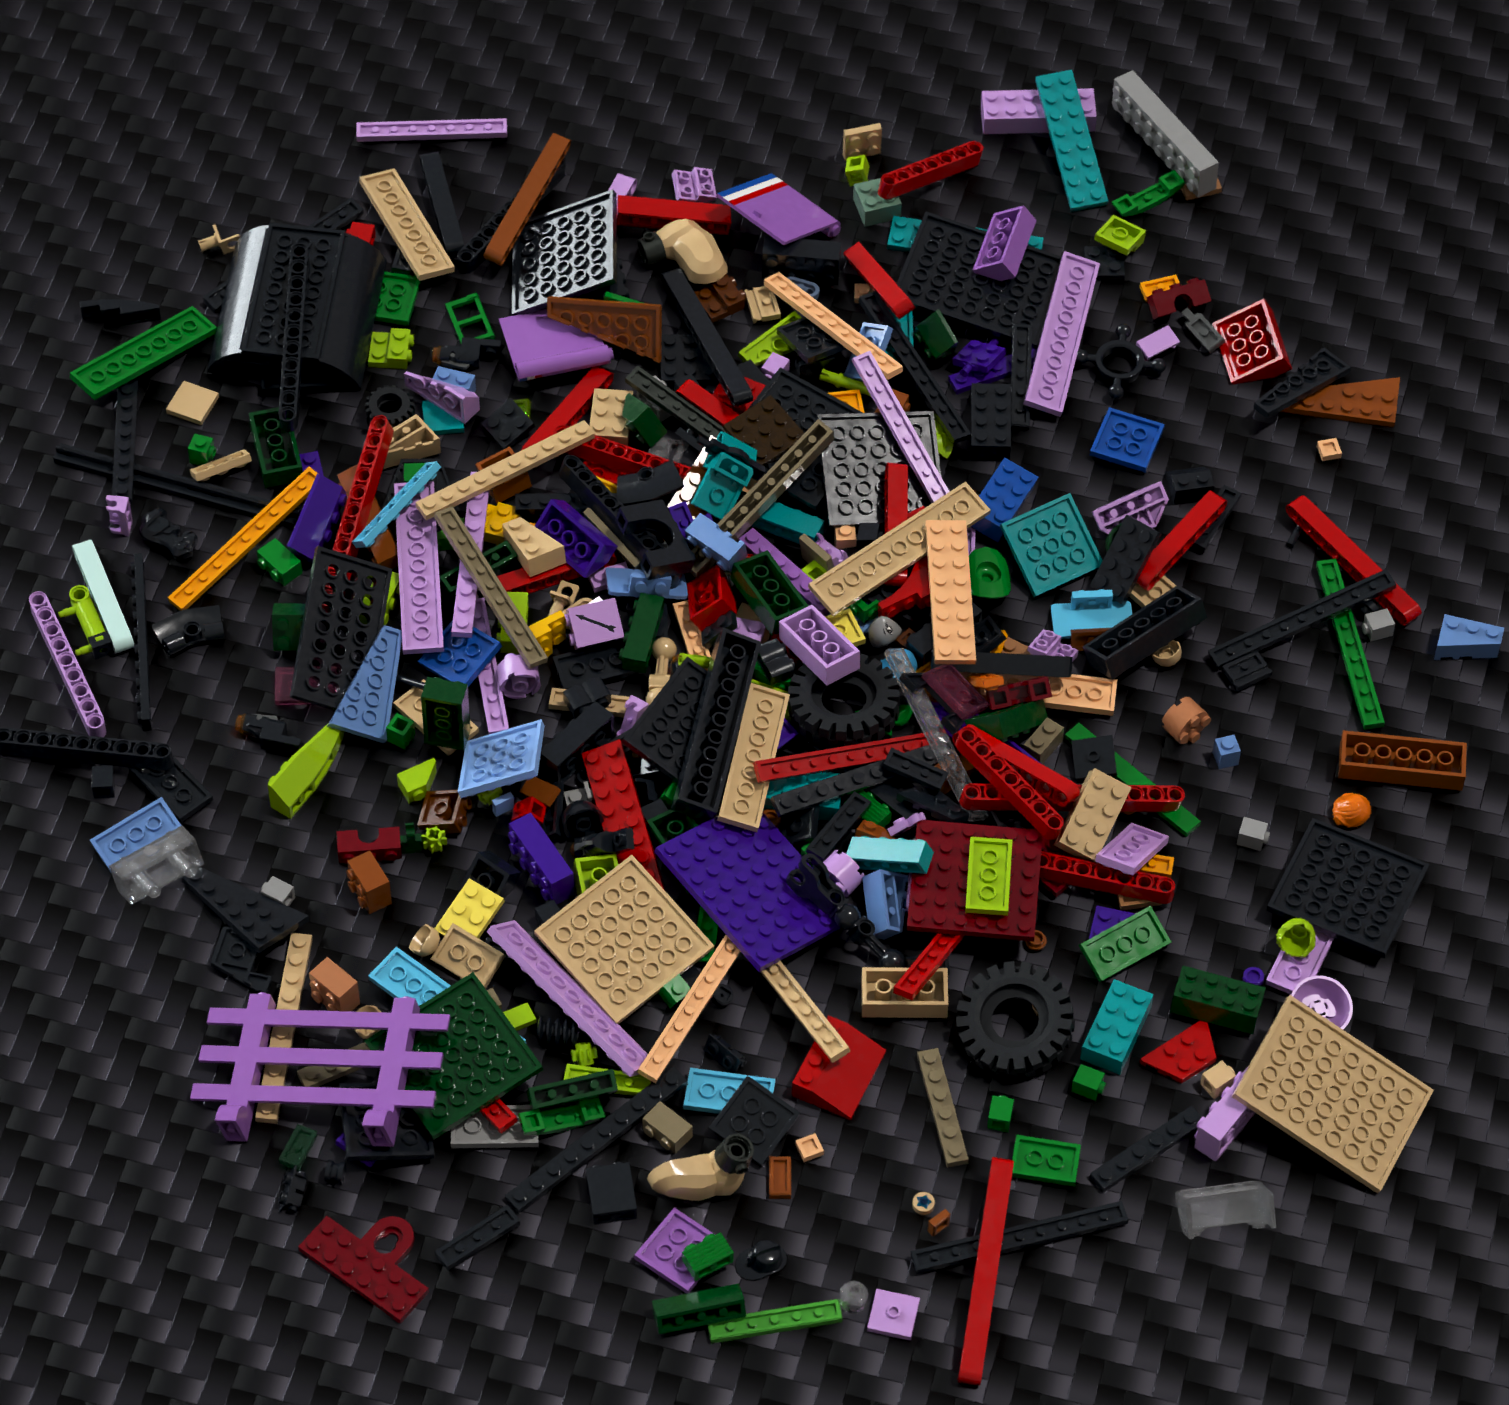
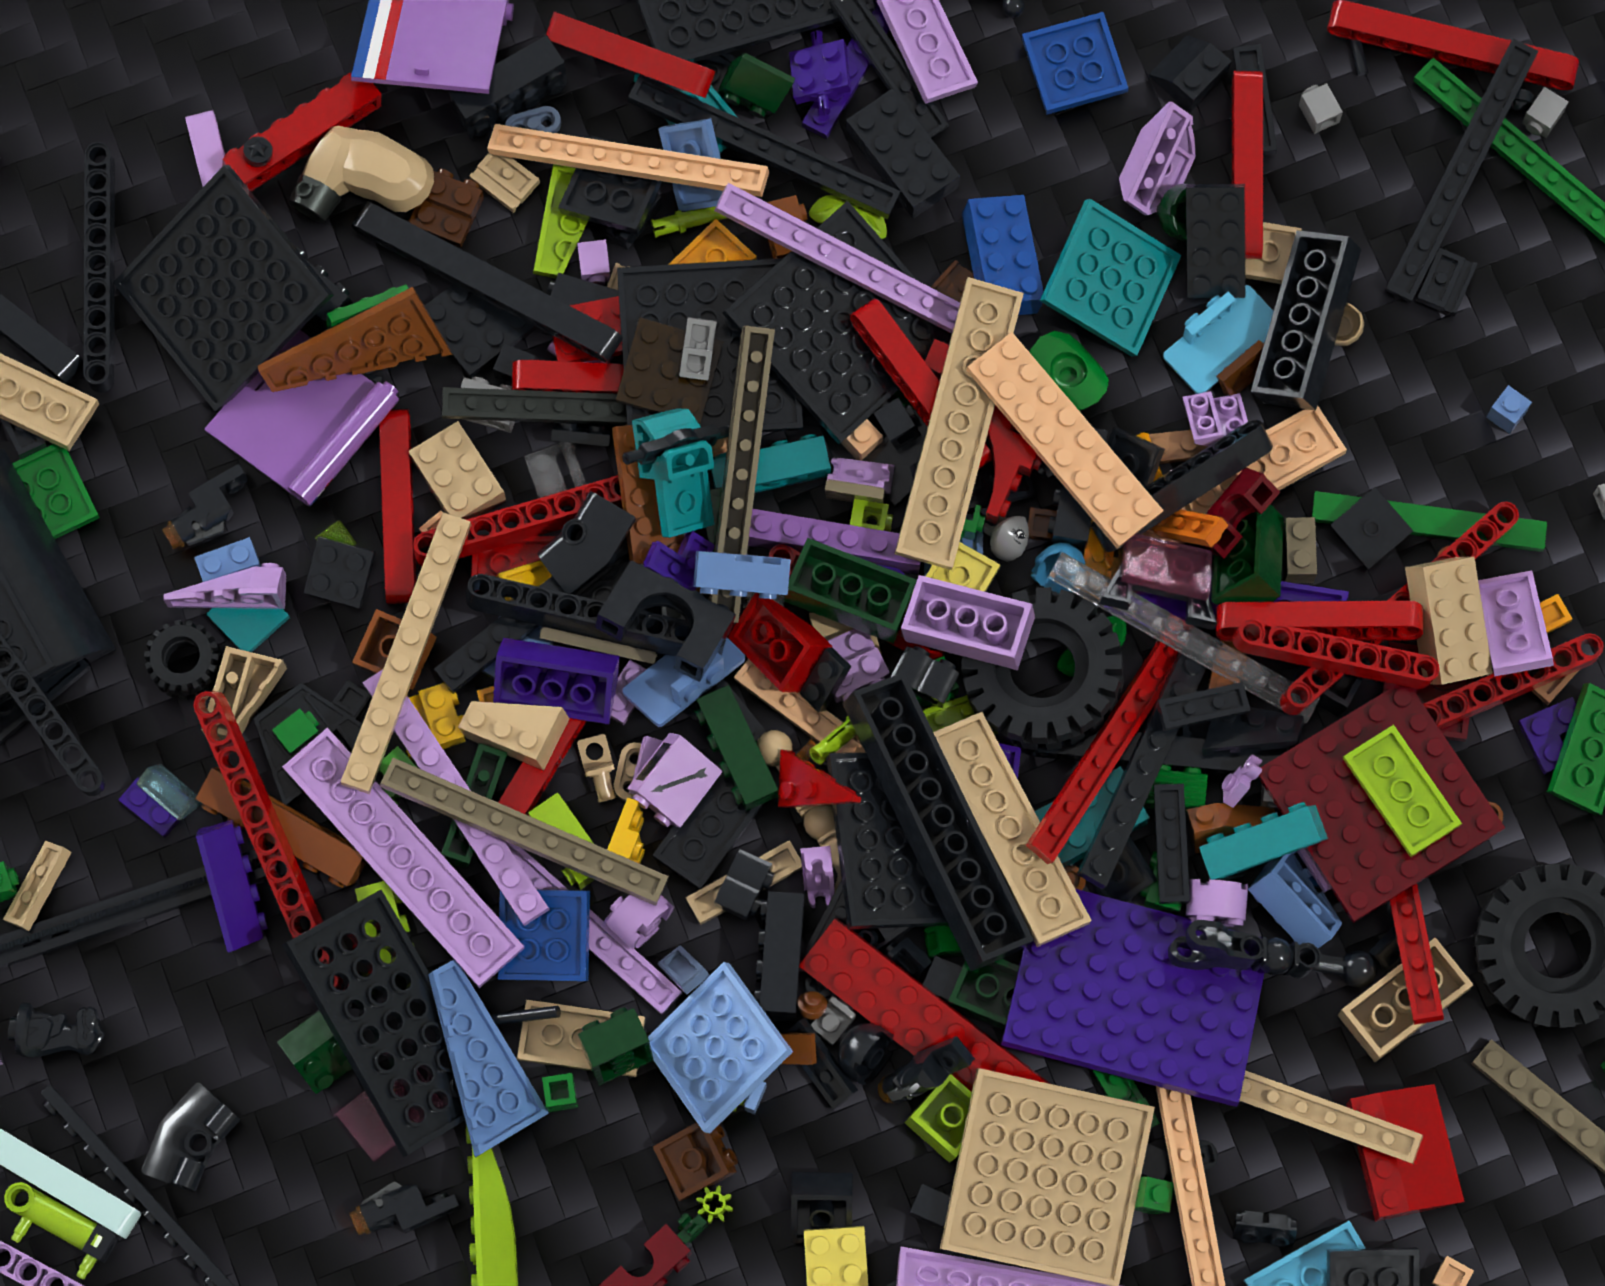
camera: 35 degrees left, 20 degrees up
light orange plate [168,467,317,611] -> none
dark green brick [249,407,303,488] -> none
green brick [257,538,303,586] -> none
medium azure plate [352,461,441,548] -> none
lime plate [368,328,414,369] -> none
lime slope [397,758,437,804] -> none
green window [445,293,496,343] -> none
dark orange beam [483,133,571,266] -> none
dark purple brick [508,812,574,904] -> none
red brick [511,796,547,825] -> none
dark green slope [622,393,668,448] -> none
lavender slope [672,167,717,203] -> none
light nougat plate [854,283,874,303] -> none
nougat brick [1162,697,1211,744] -> none
none -> clear light blue slope [137,764,202,820]
none -> black tile [243,137,273,167]
none -> sand blue tile [658,945,710,995]
none -> light grey slope [679,317,717,381]
none -> red wing [778,749,861,808]
none -> dark orange plate [797,991,827,1020]
none -> light grey brick [1299,83,1343,134]

